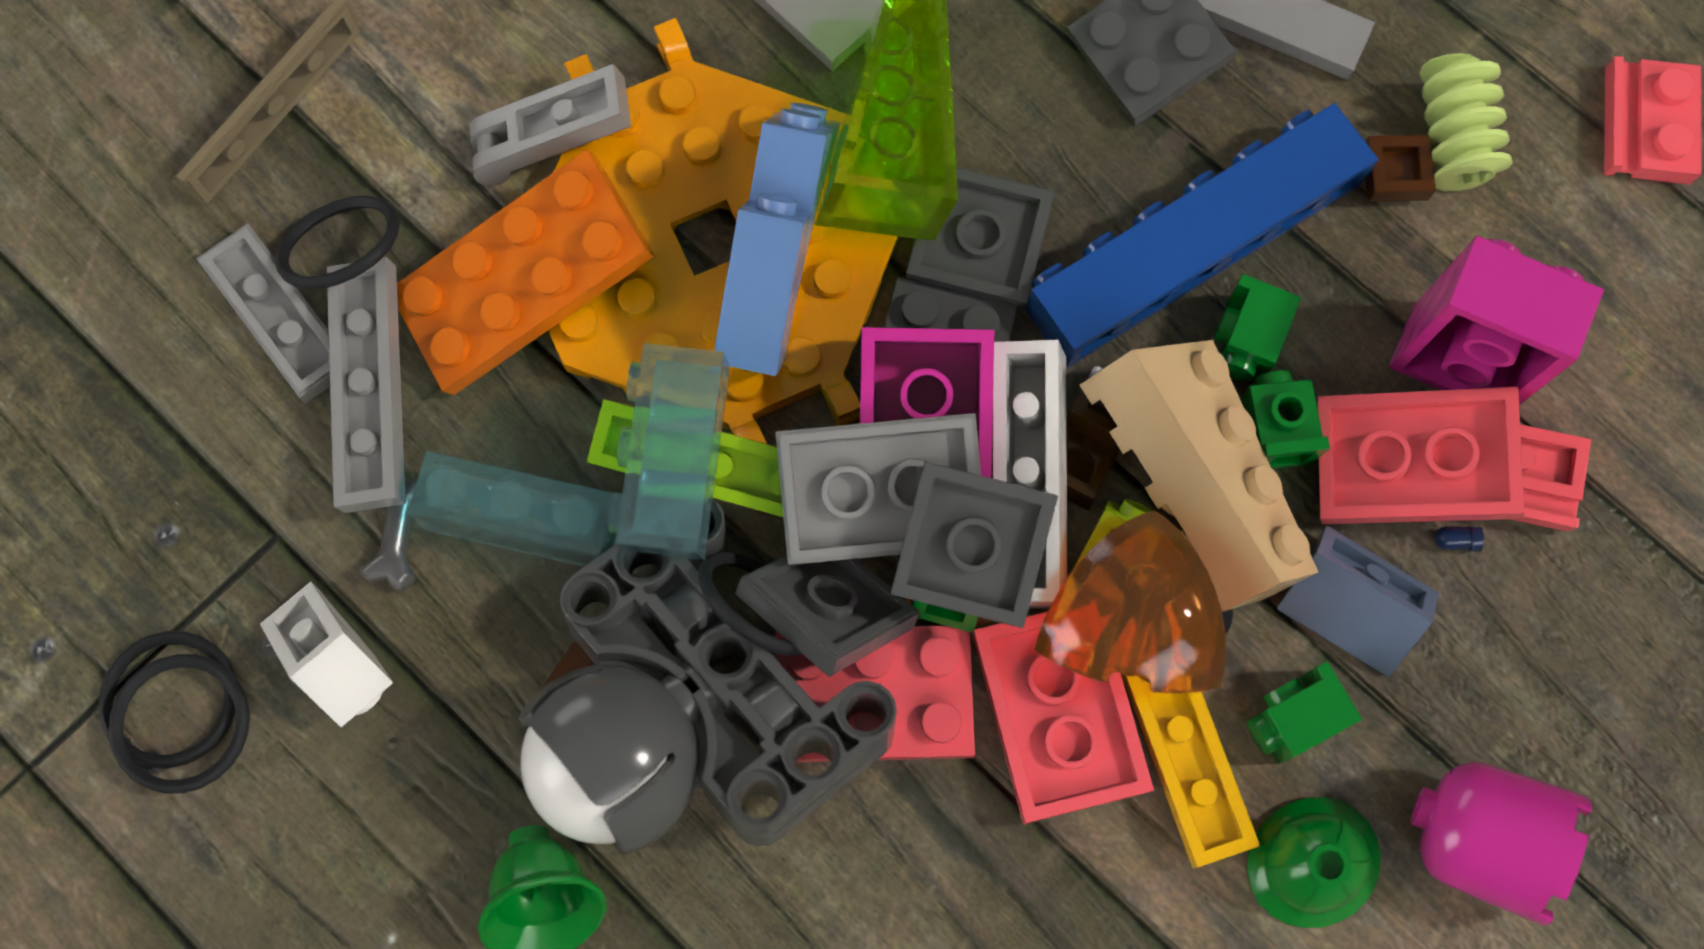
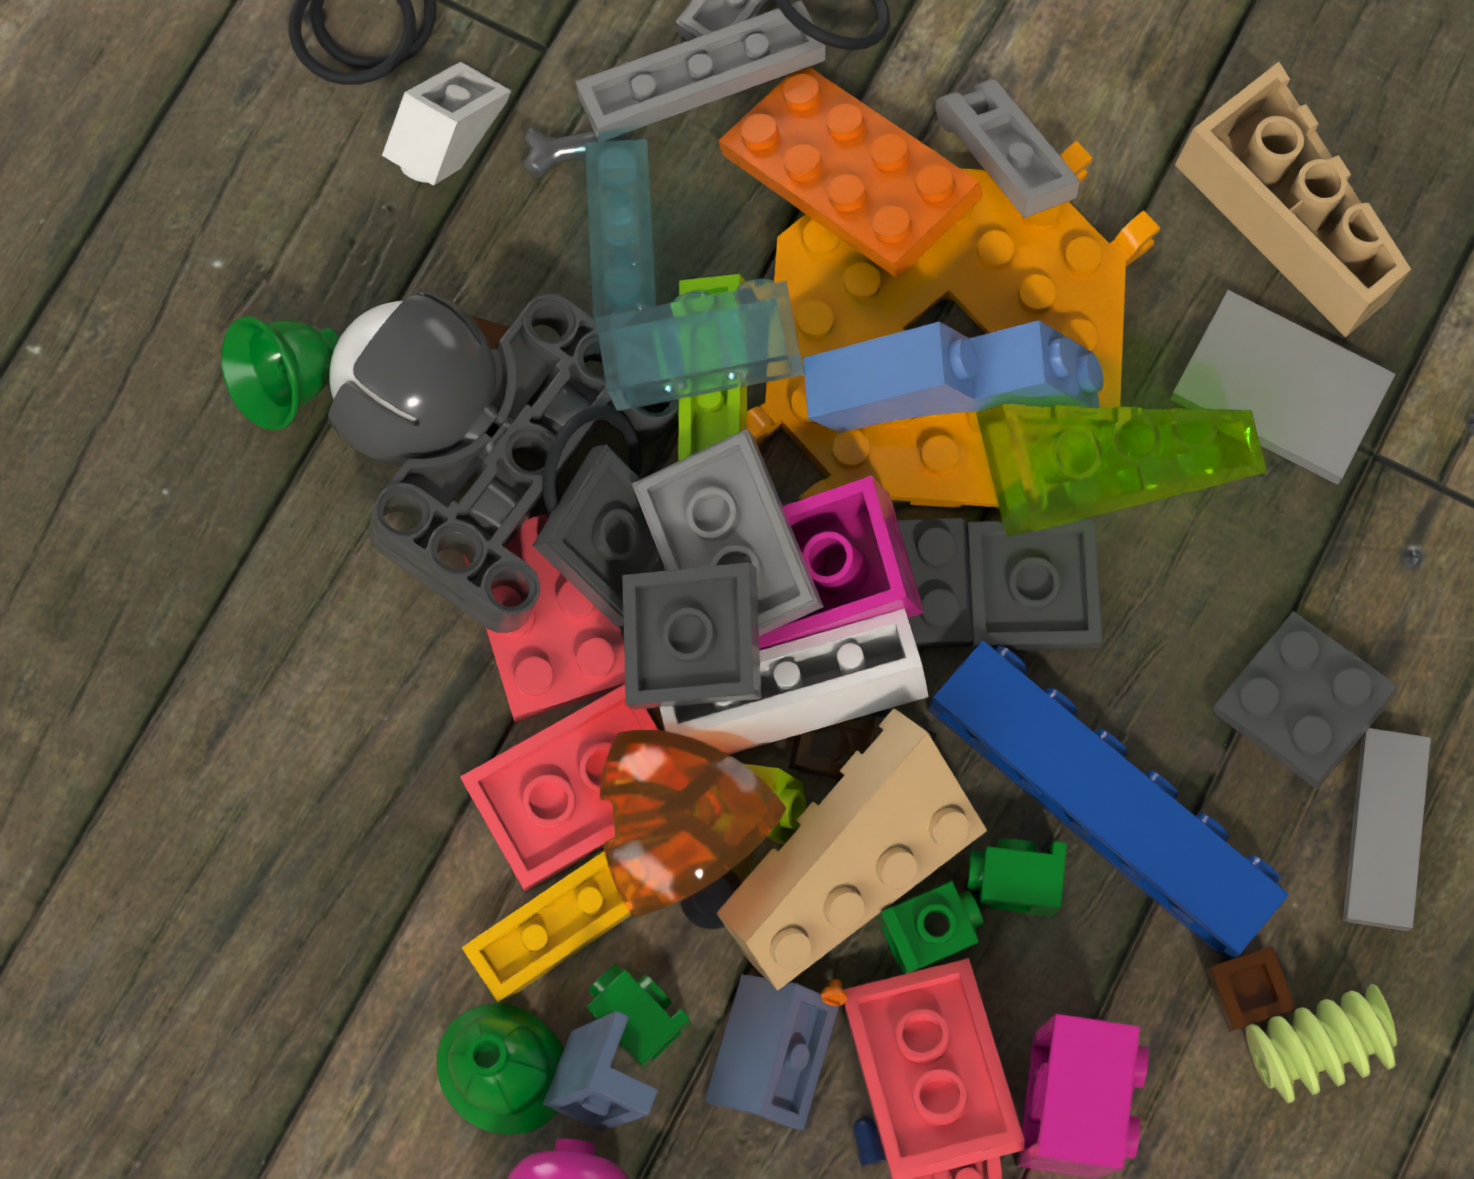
camera: 75 degrees right, 0 degrees up
none -> sand blue panel [543,1011,658,1131]
none -> orange piece [821,979,848,1006]

